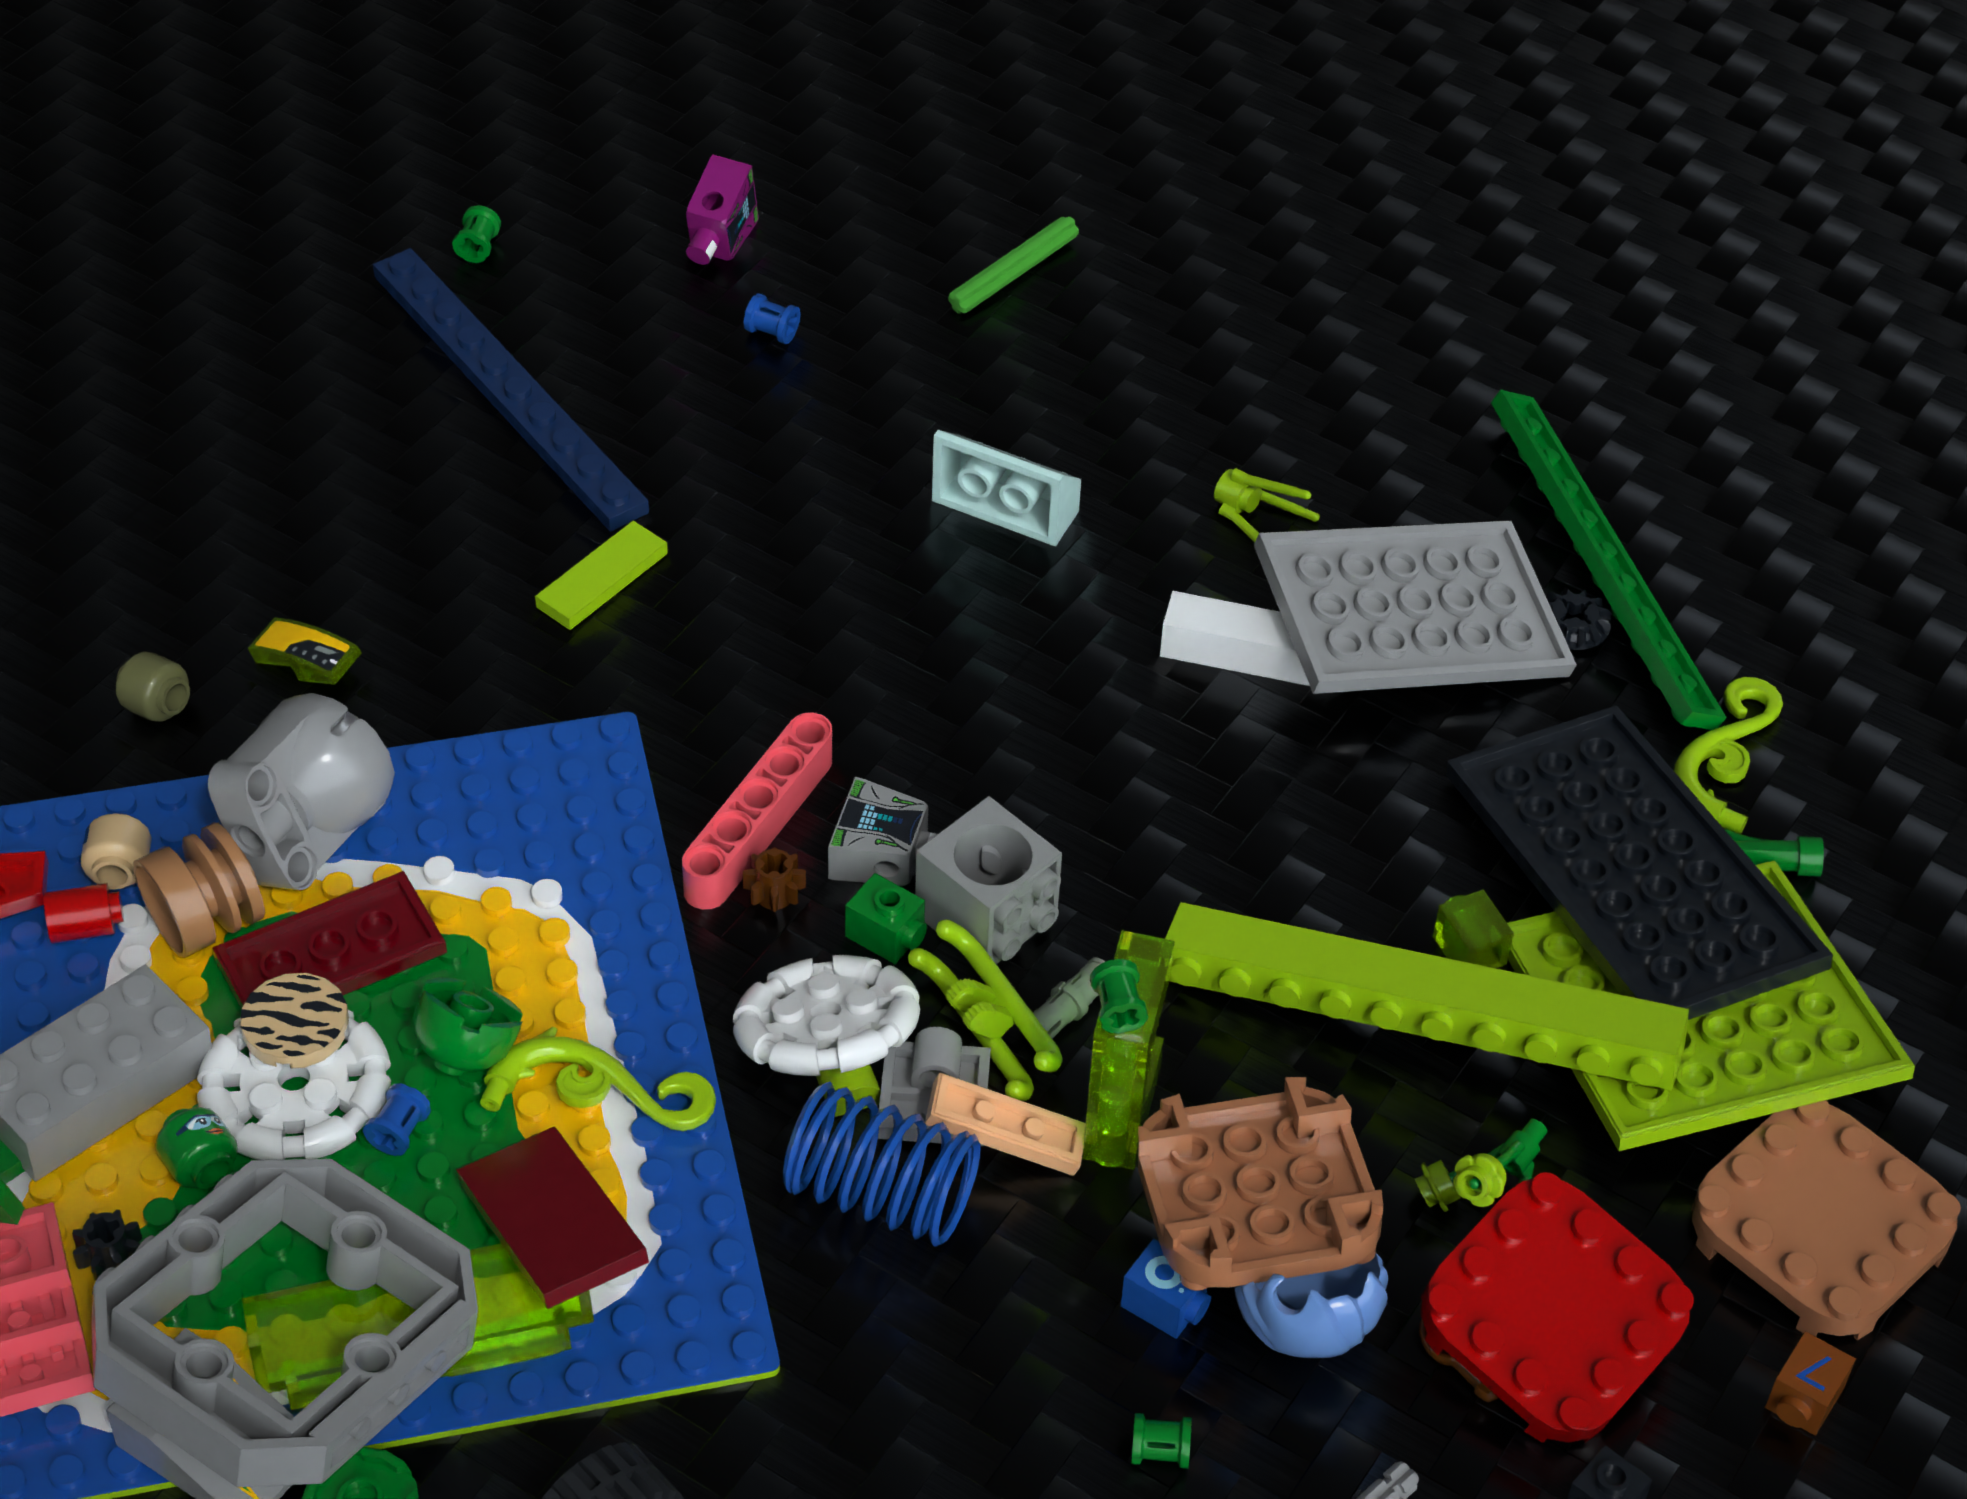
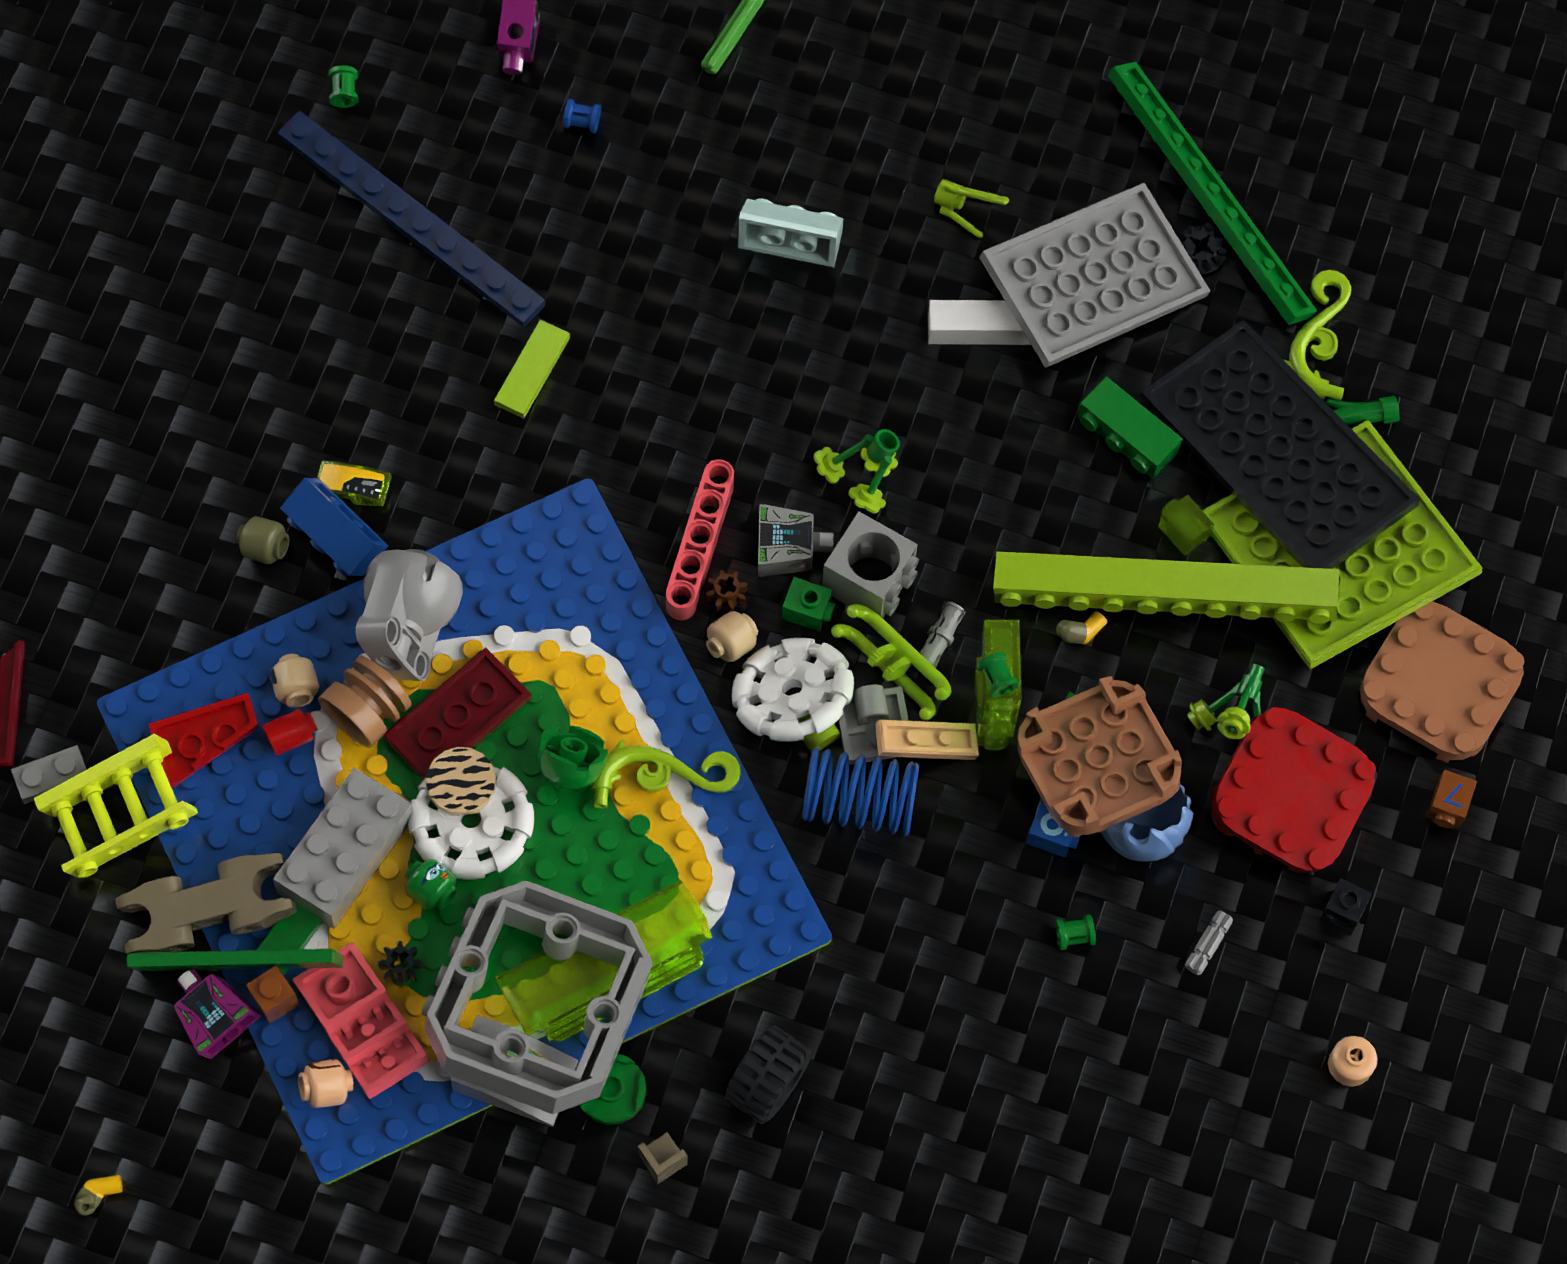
camera: 15 degrees left, 20 degrees up
blue bush [363,1083,431,1156] -> none
dark red tile [456,1126,649,1309] -> none
none -> blue brick [280,478,388,576]
none -> tan head [706,611,758,662]
none -> plant [814,429,900,513]
none -> arm [1056,611,1107,644]
none -> green brick [1077,376,1183,479]

